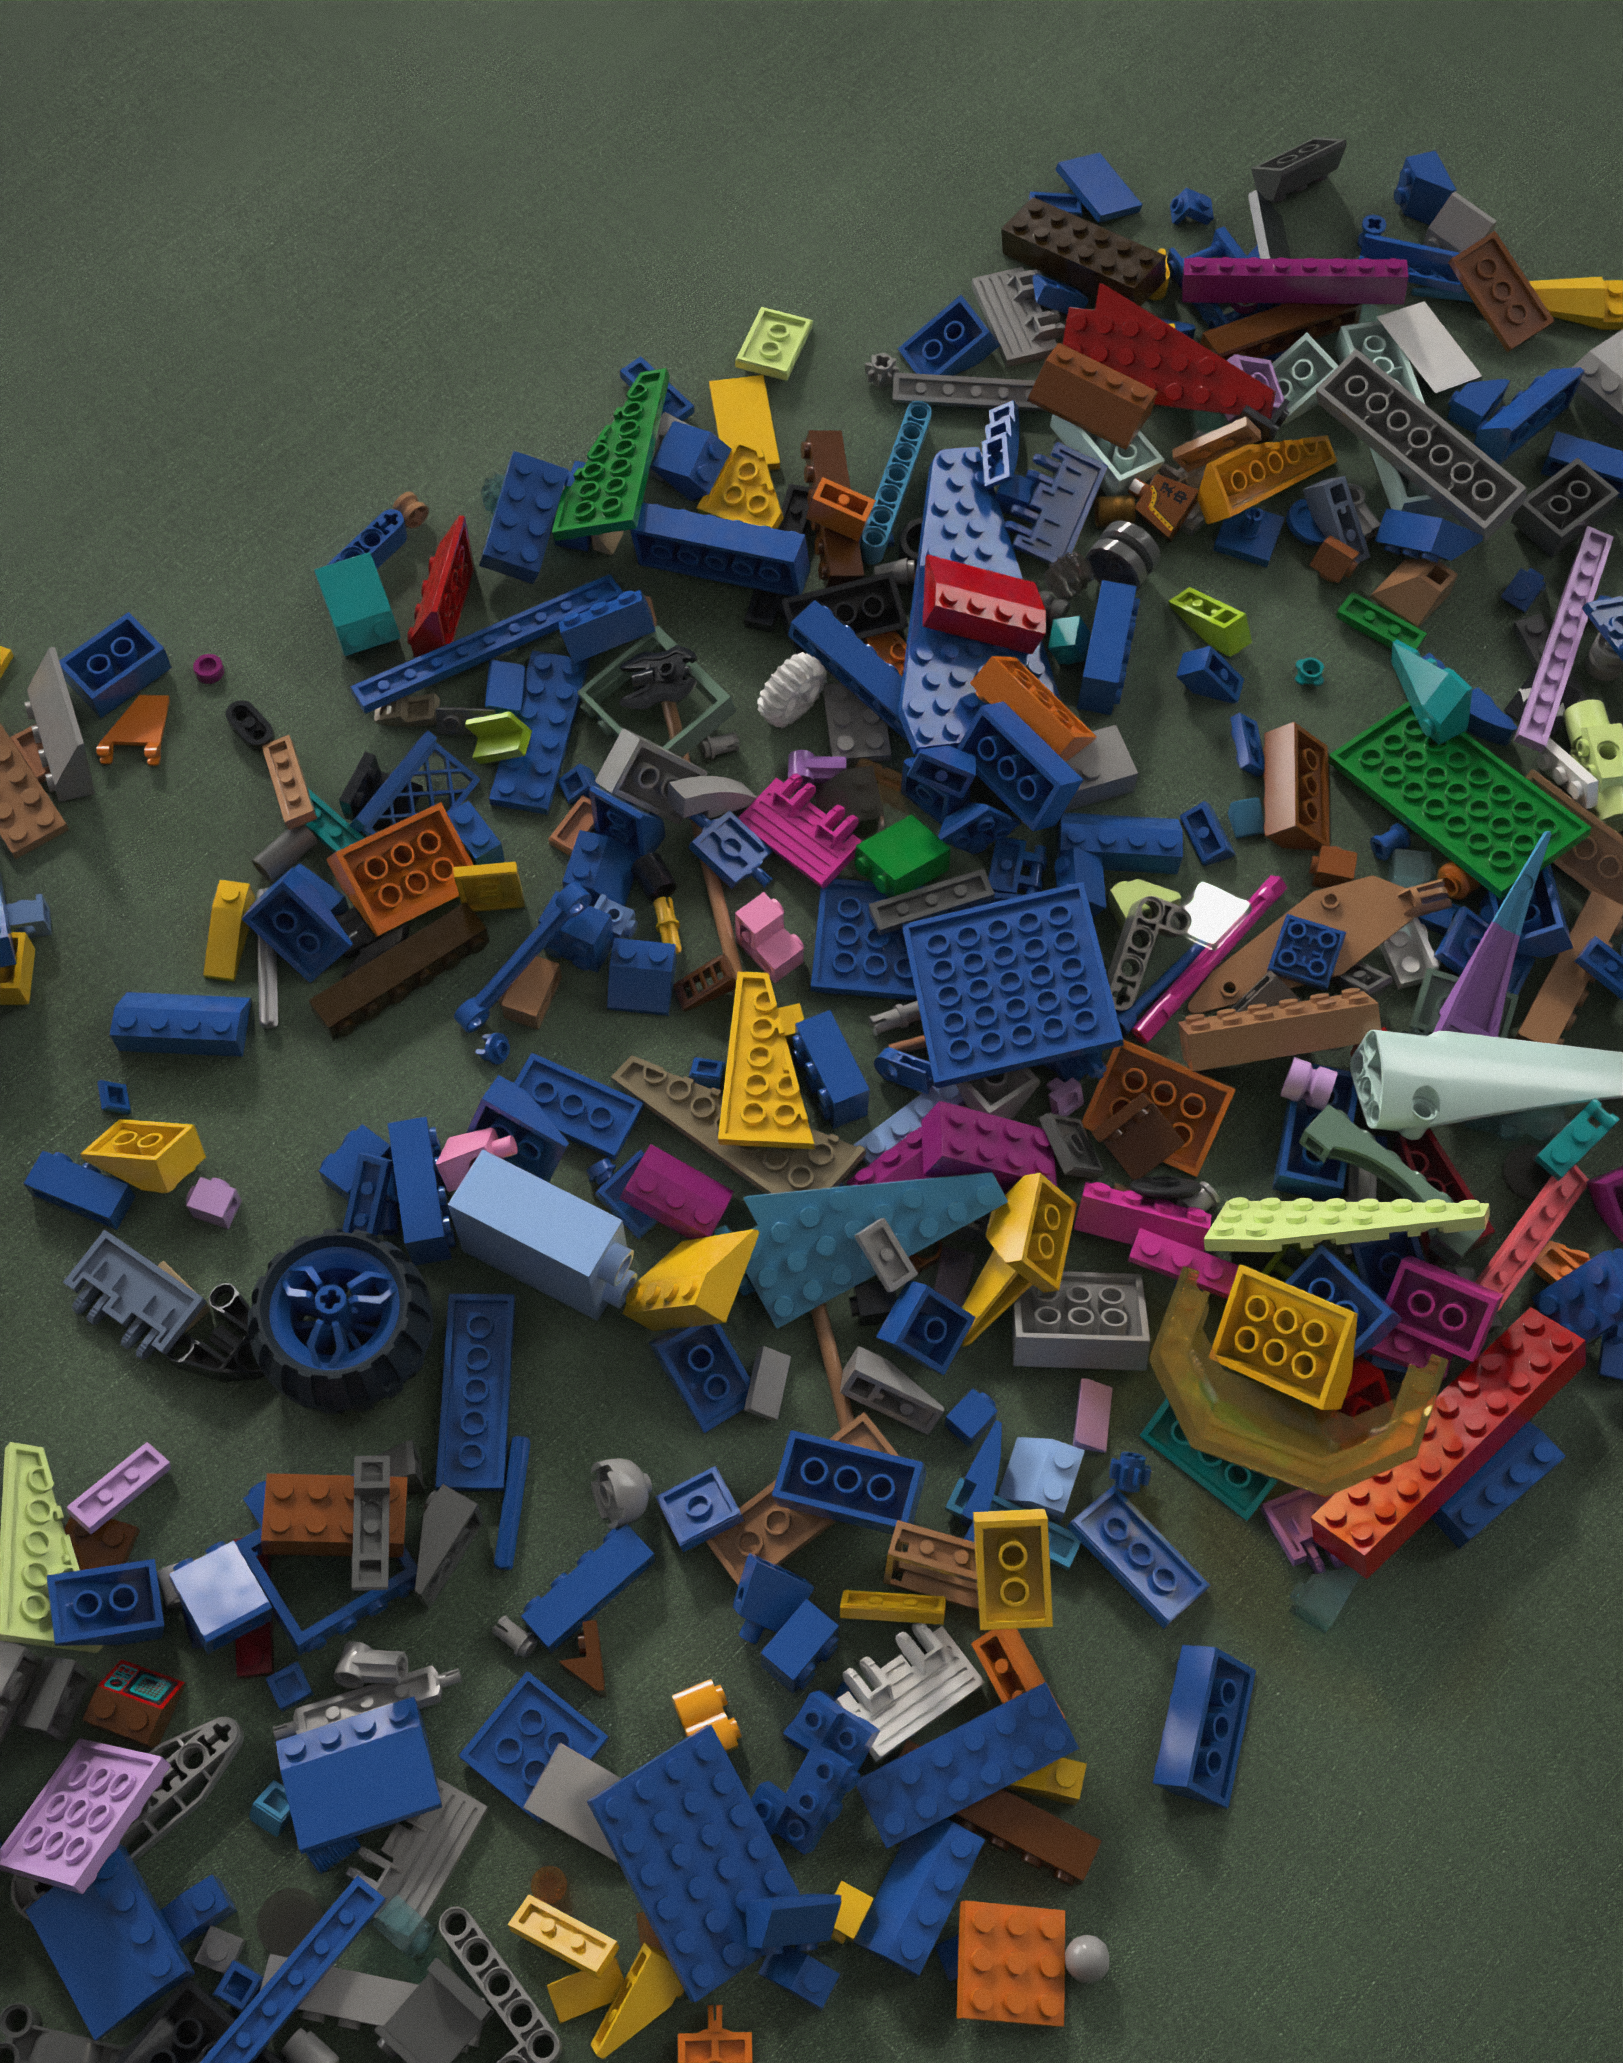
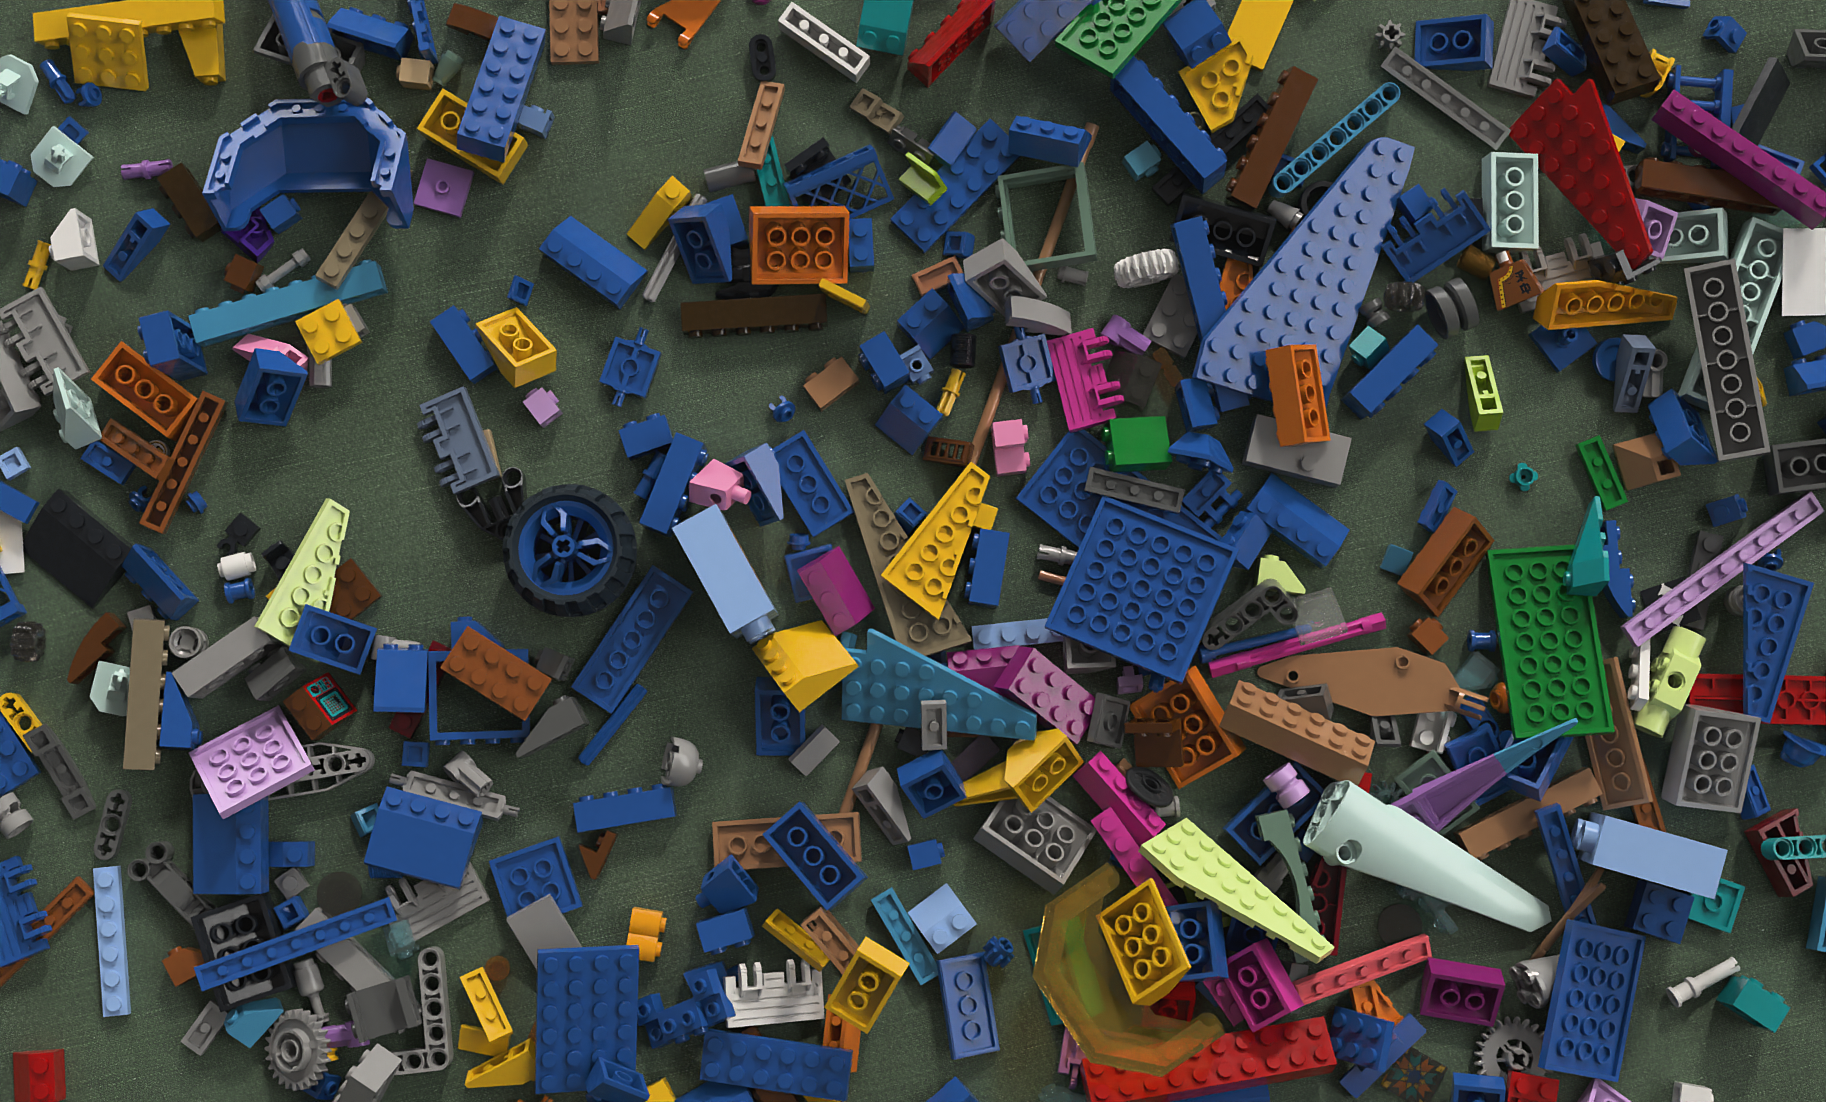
camera: 30 degrees right, 20 degrees up
lavender plate [67,1442,171,1534] -> none
blue plate [342,1152,393,1236] -> none
blue plate [350,574,624,714] -> none
dark grey slope [352,1456,390,1590] -> none
blue piece [454,882,592,1033] -> none
light grey pin [492,1615,537,1658] -> none
black piece [620,645,698,709] -> none
blue plate [655,1466,744,1552] -> none
orange brick [806,477,876,542] -> none
blue piece [874,1047,935,1095] -> none
blue slope [907,745,976,799] -> none
red slope [923,554,1046,654] -> none
blue brick [957,701,1083,831] -> none
blue slope [959,1420,1002,1542] -> none
blue slope [982,400,1020,489] -> none
dark orange slope [1027,342,1158,450] -> none
lavender slope [1073,1378,1113,1453] -> none
medium nougat plate [1172,417,1261,472] -> none
blue slope [1179,801,1236,866] -> none
blue tile [1267,914,1347,991] -> none
dark orange brick [1309,535,1359,583] -> none
teal plate [1534,1098,1620,1181] -> none
none -> blue plate [599,327,662,407]
none -> white brick [778,2,870,83]
none -> medium azure brick [1122,141,1161,182]

